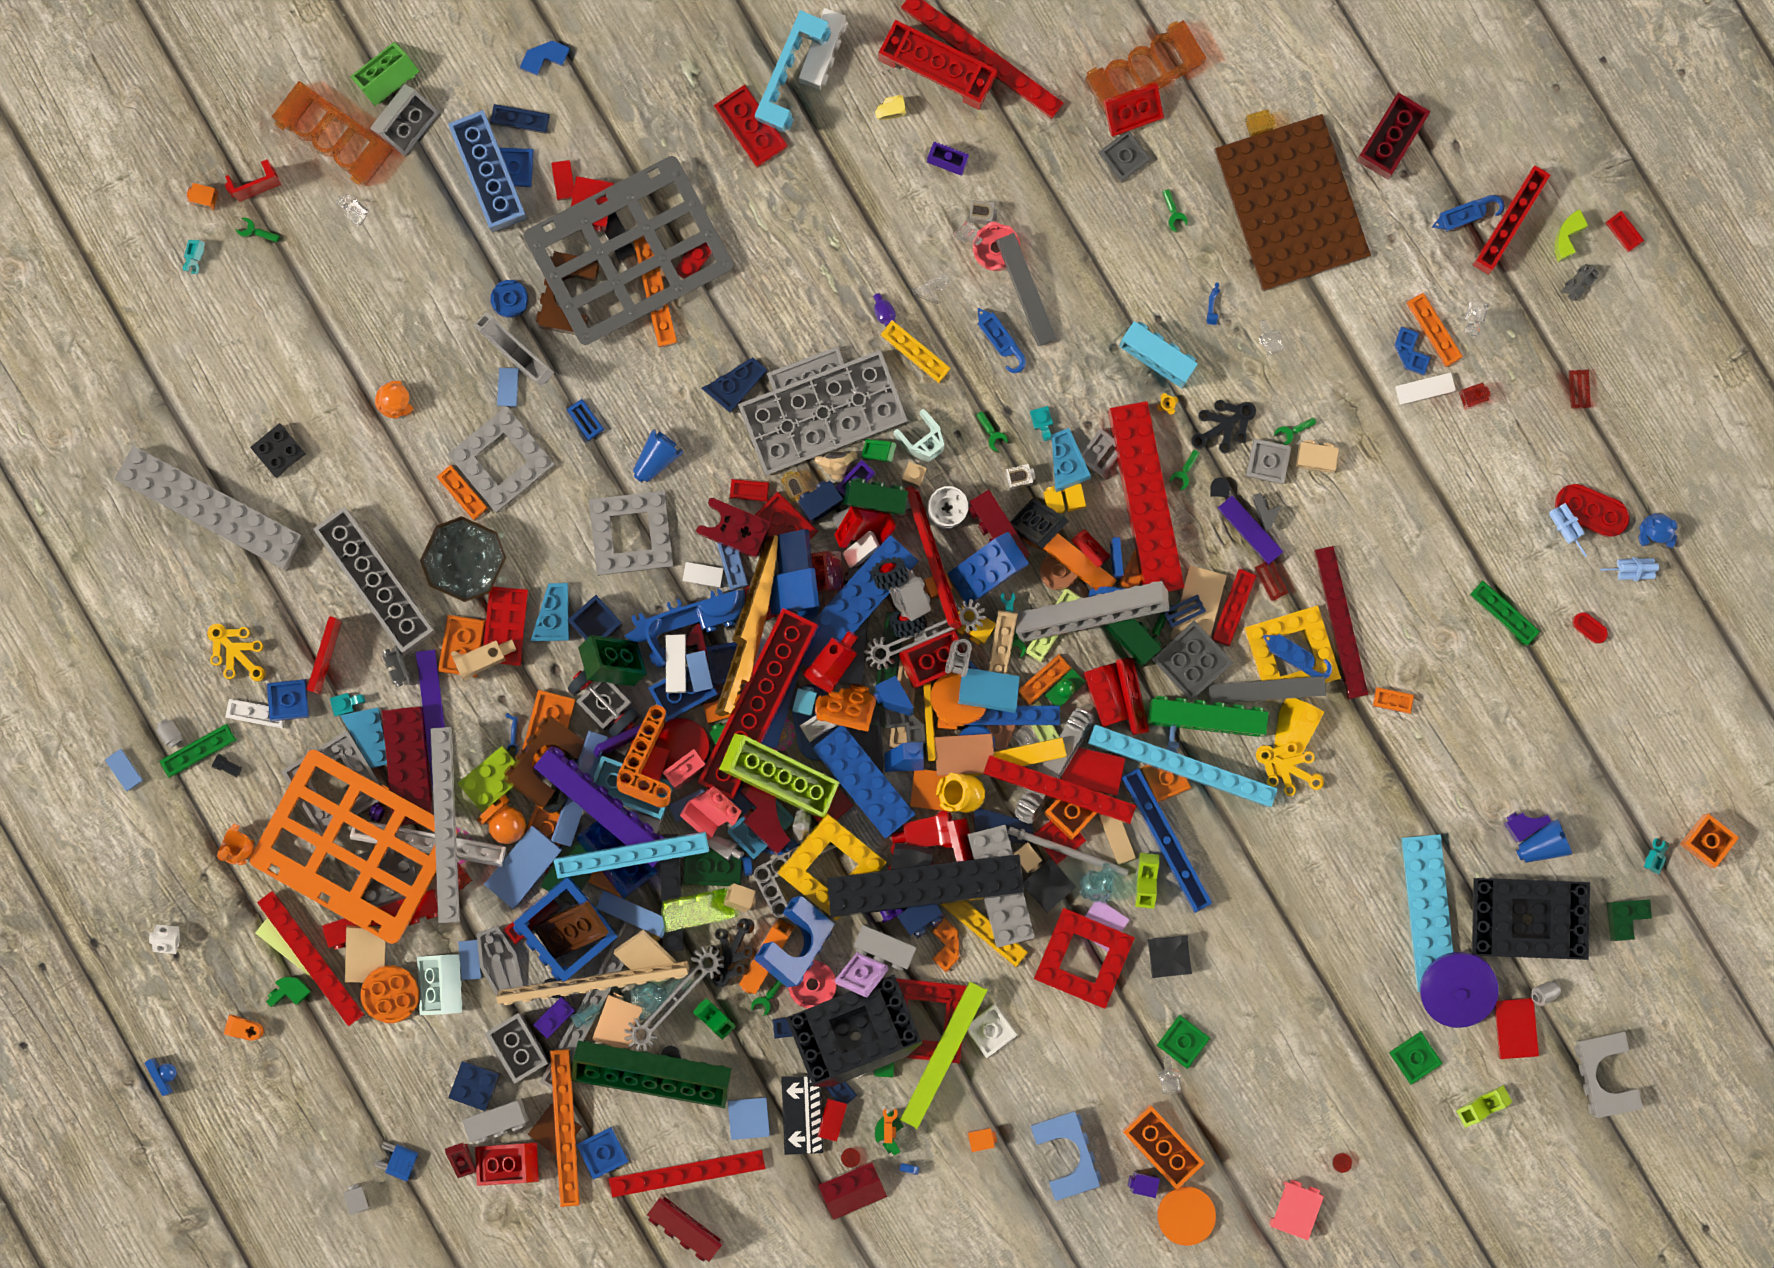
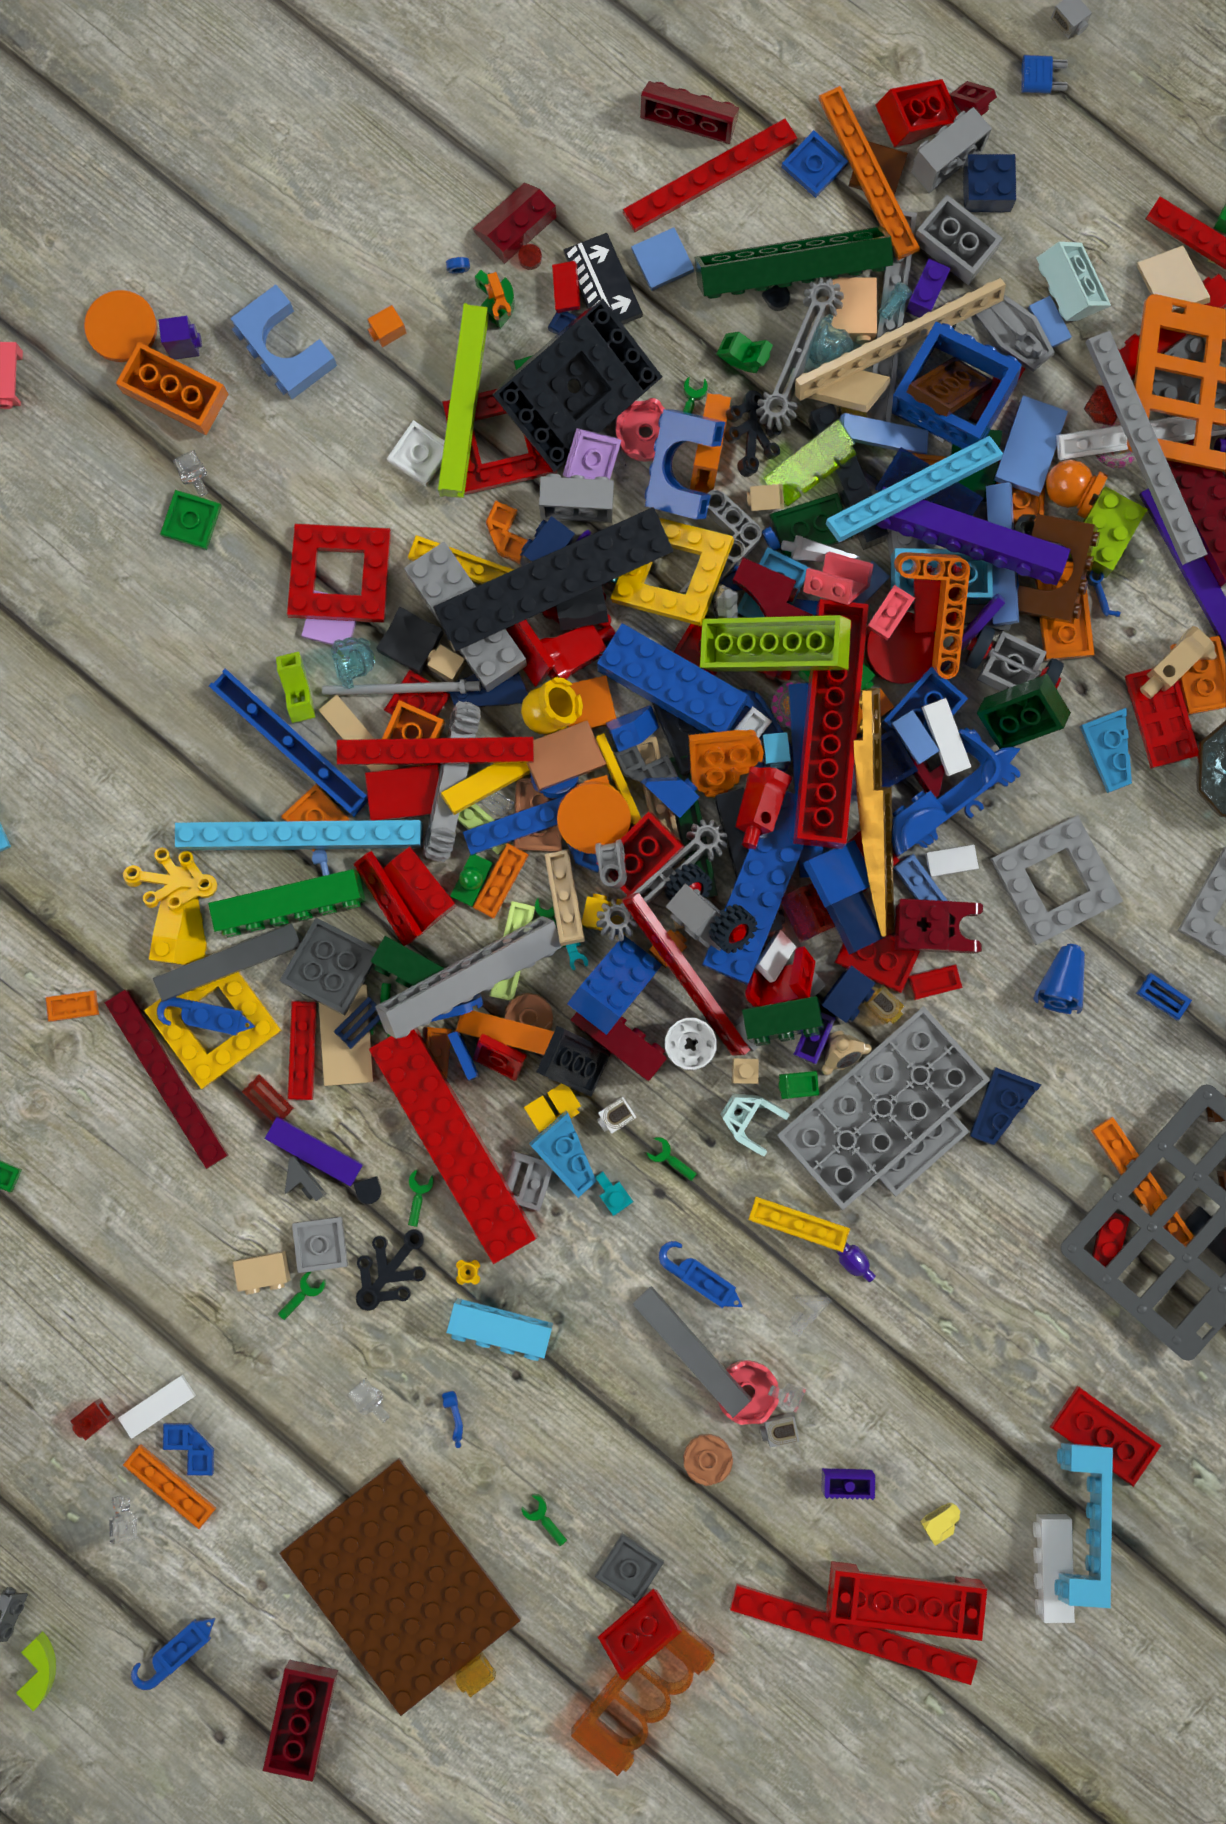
camera: 160 degrees right, 0 degrees up
orange tile [361,965,419,1023] -> none
dark blue piece [567,595,623,640] -> none
dark blue tile [772,1018,793,1039] -> none
dark azure tile [958,668,1019,713] -> none
black brick [1148,935,1192,978] -> none
red brick [1473,165,1551,275] -> none
none -> nougat tile [683,1434,733,1486]

